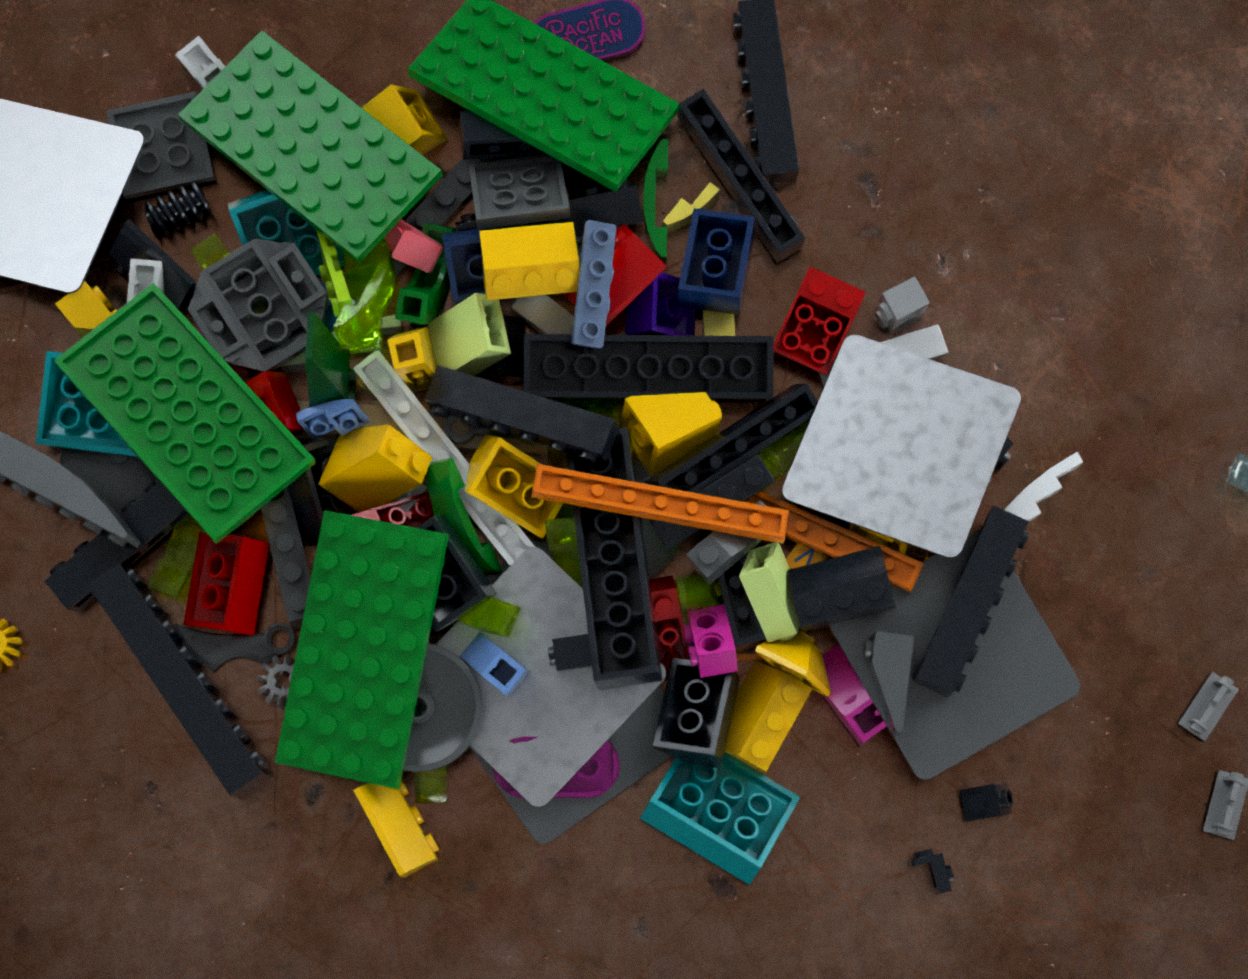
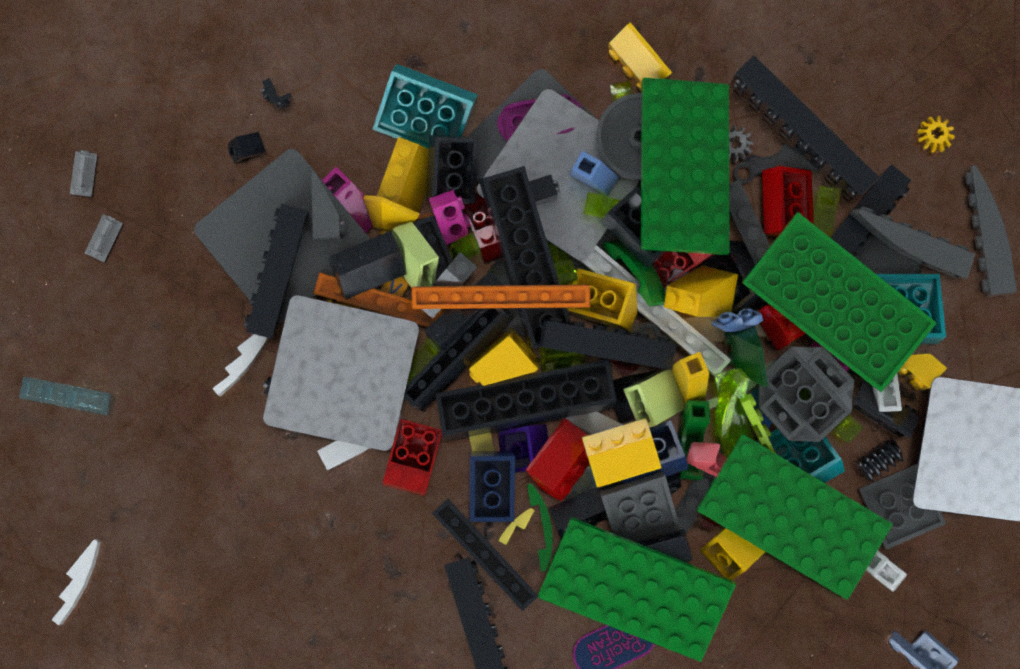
camera: 170 degrees right, 5 degrees up
sand blue bracket [572,220,616,349] -> none
light grey brick [875,276,930,335] -> none

